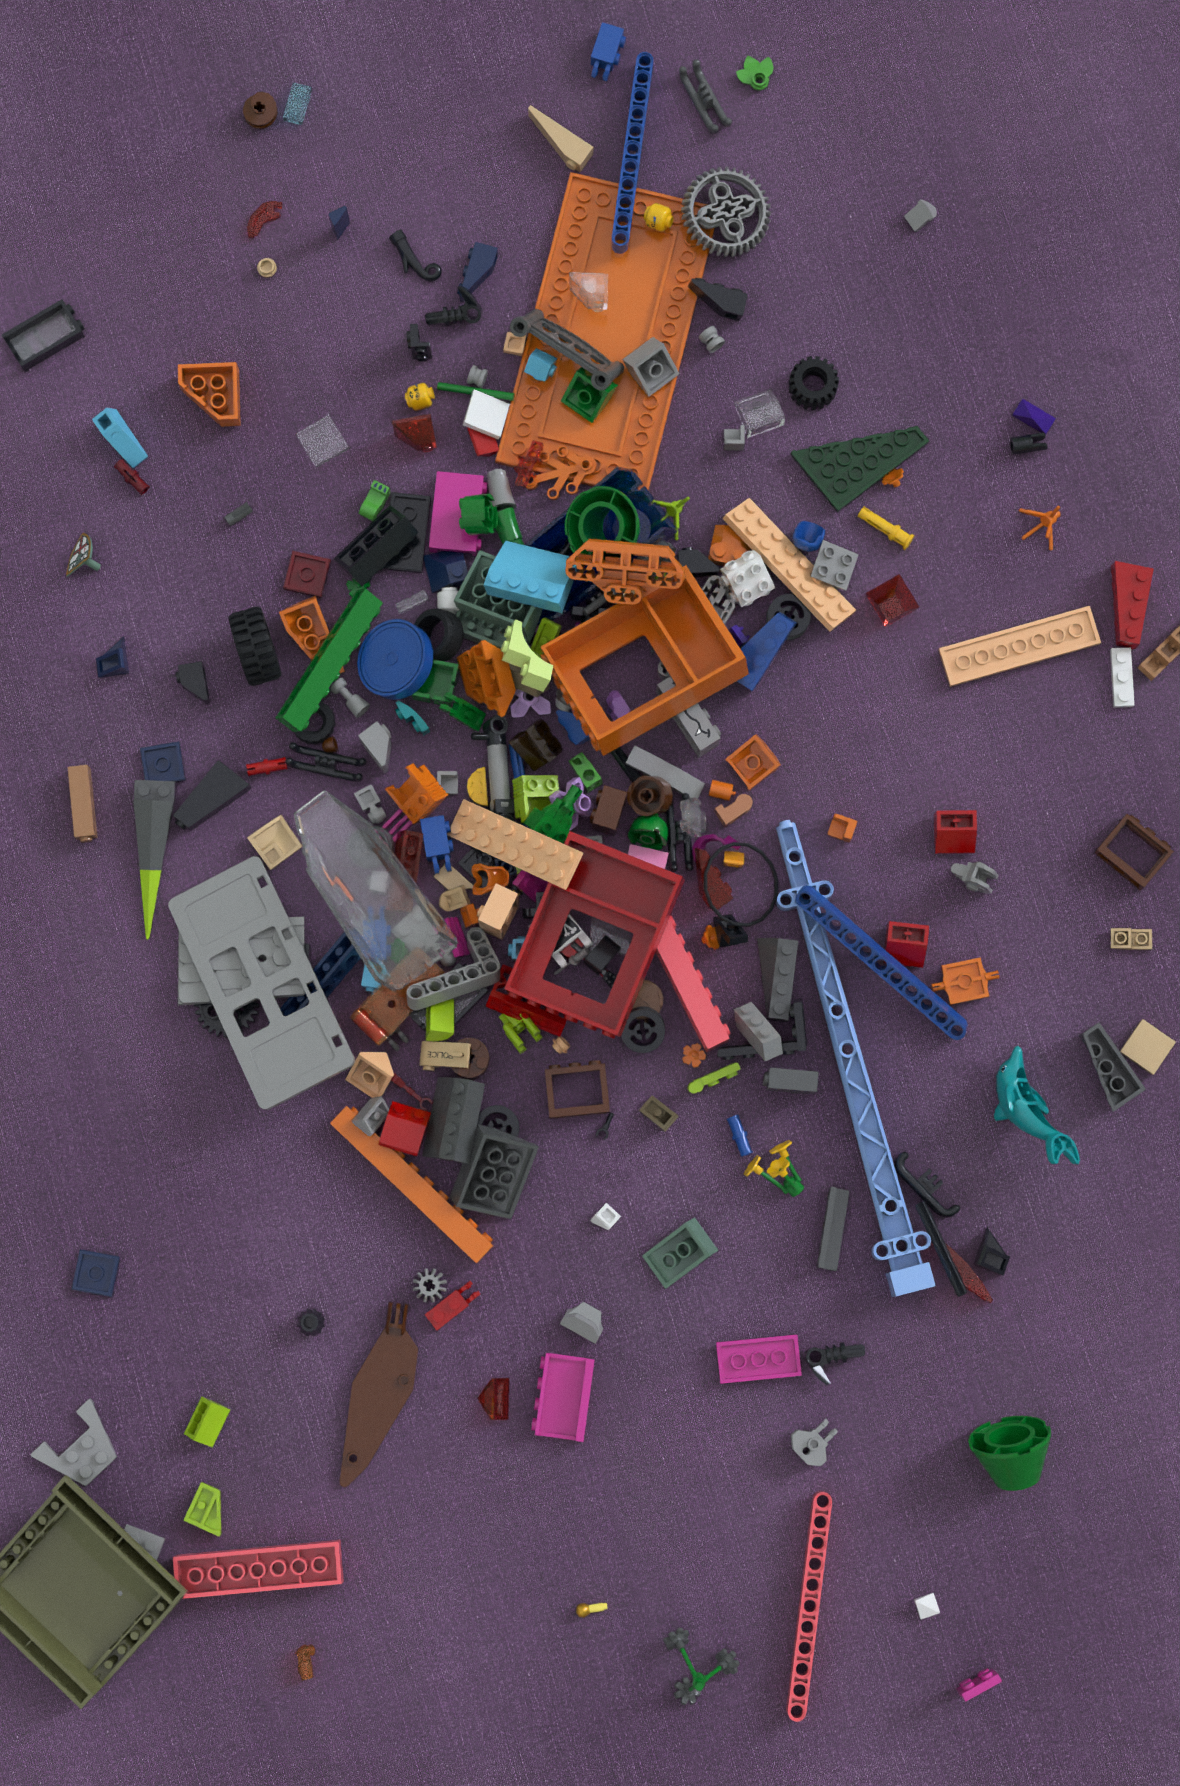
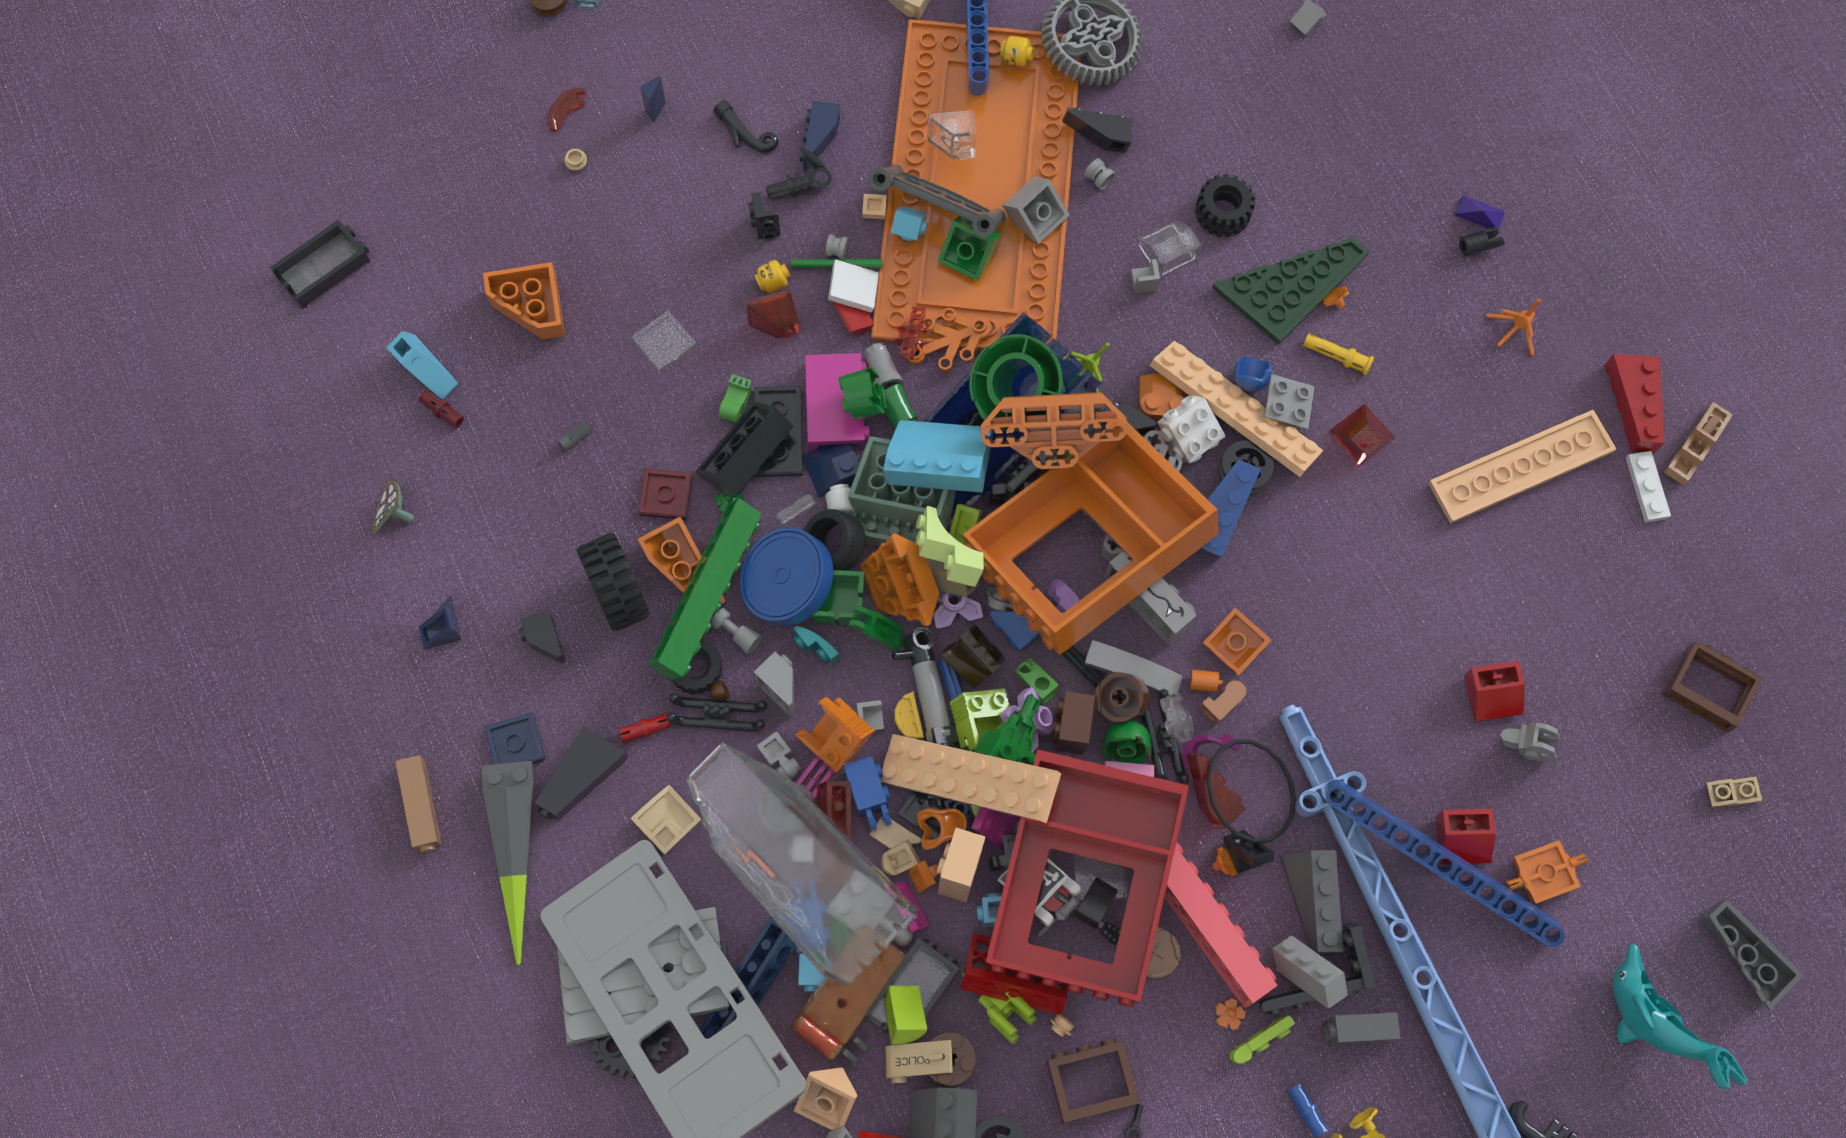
camera: 10 degrees left, 10 degrees down
dark red piece [391,1073,433,1111] -> none
light grey beam [407,927,500,1010] -> none
black wheel [621,1006,665,1053] -> none
dark tan slope [639,1095,679,1132] -> none
light orange slope [723,851,744,868] -> none
orange panel [827,813,857,843] -> none
tan tile [1120,1019,1176,1075] -> none

